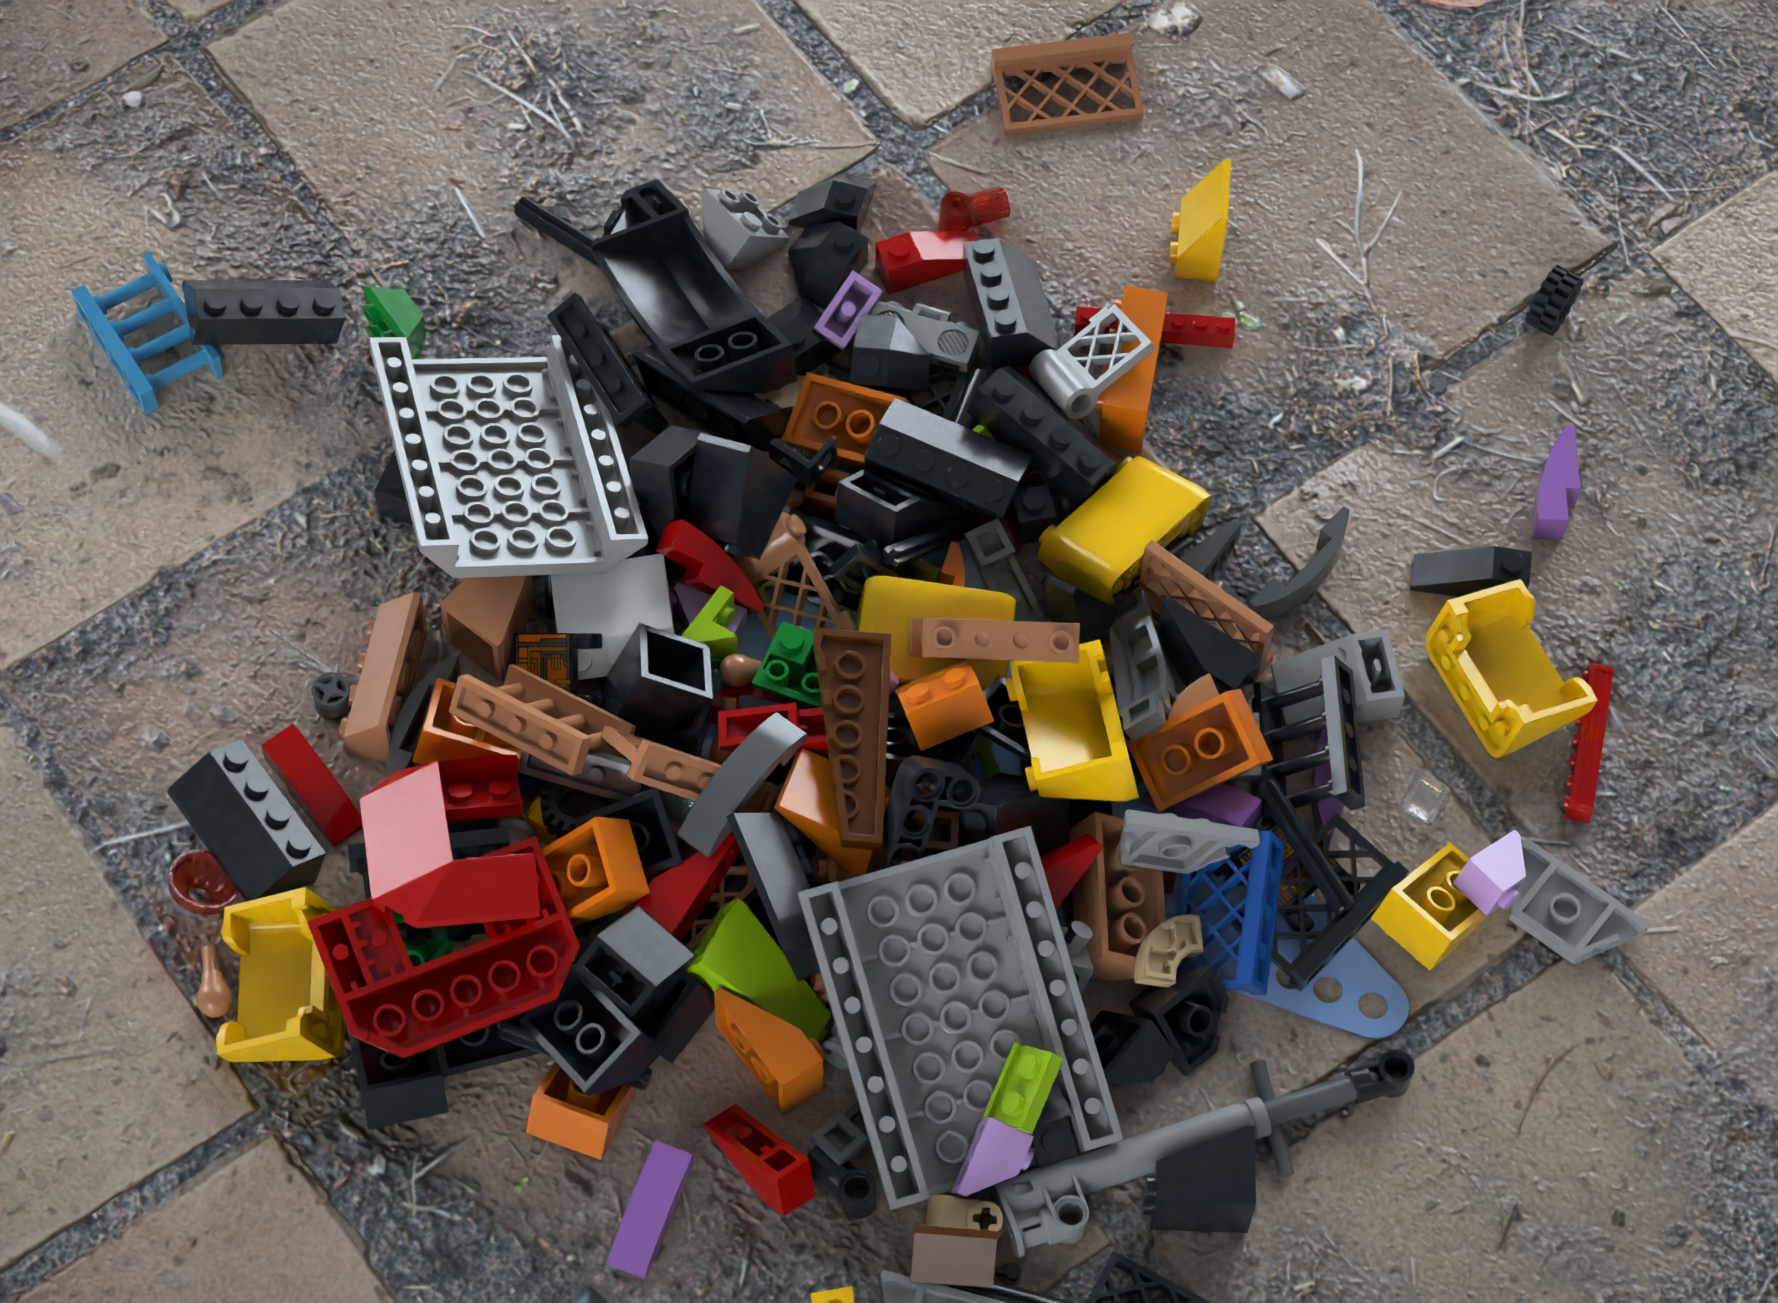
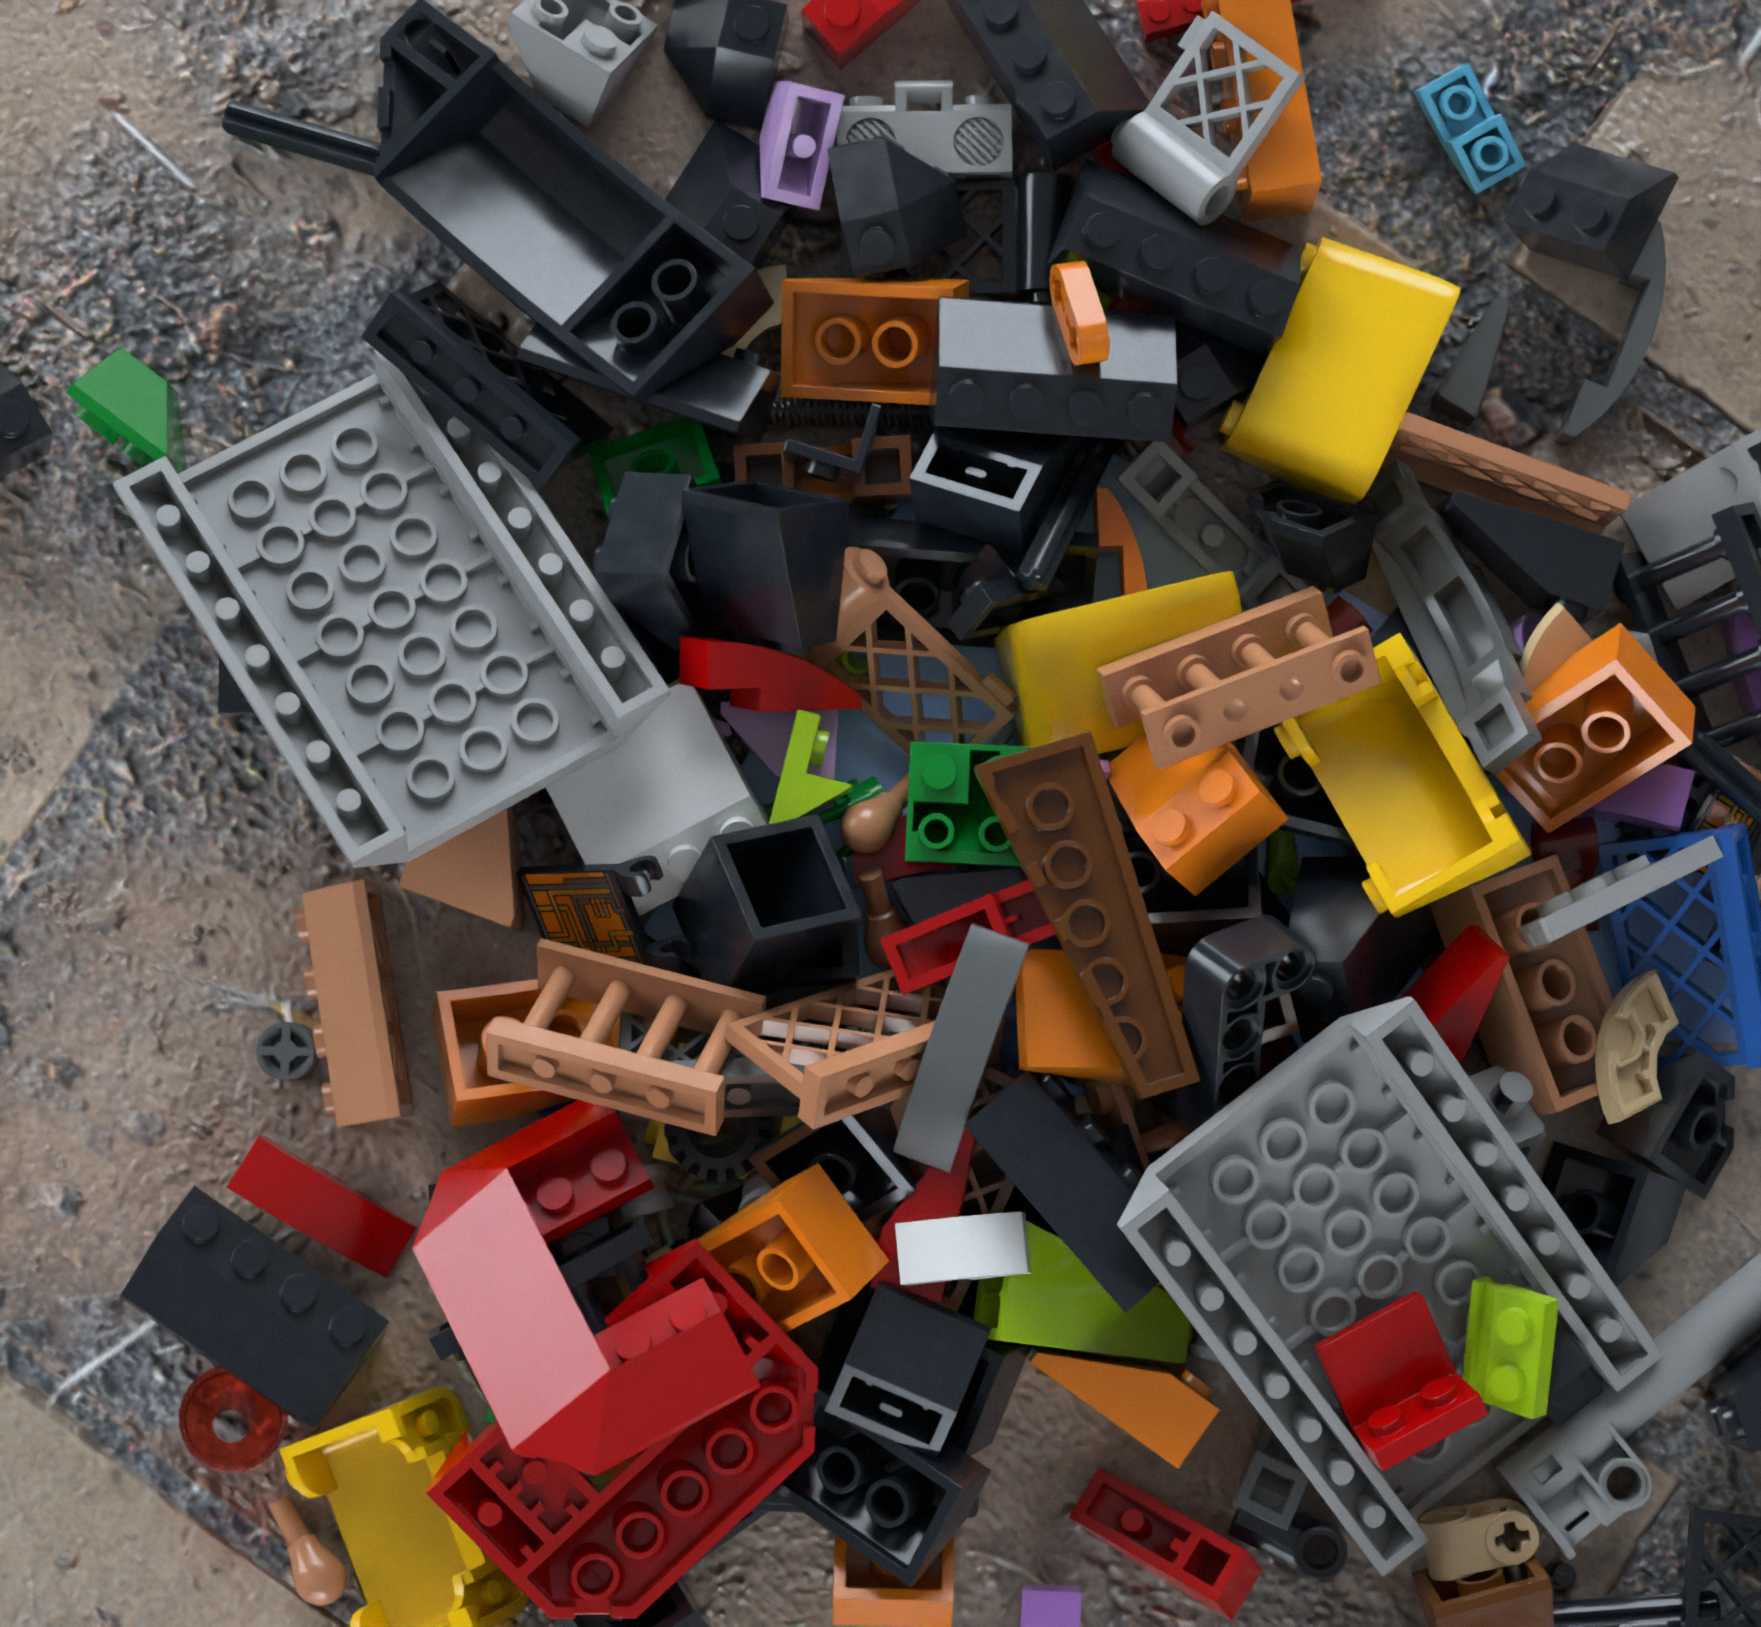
camera: 15 degrees left, 25 degrees up
dark grey slope [388,655,461,776] -> none
lavender slope [950,1117,1035,1197] -> none
none -> white slope [895,1212,1031,1286]
none -> orange beam [1049,261,1110,365]
none -> red bracket [1314,1291,1488,1472]
none -> medium azure slope [1413,63,1527,194]
none -> black slope [1504,143,1679,281]

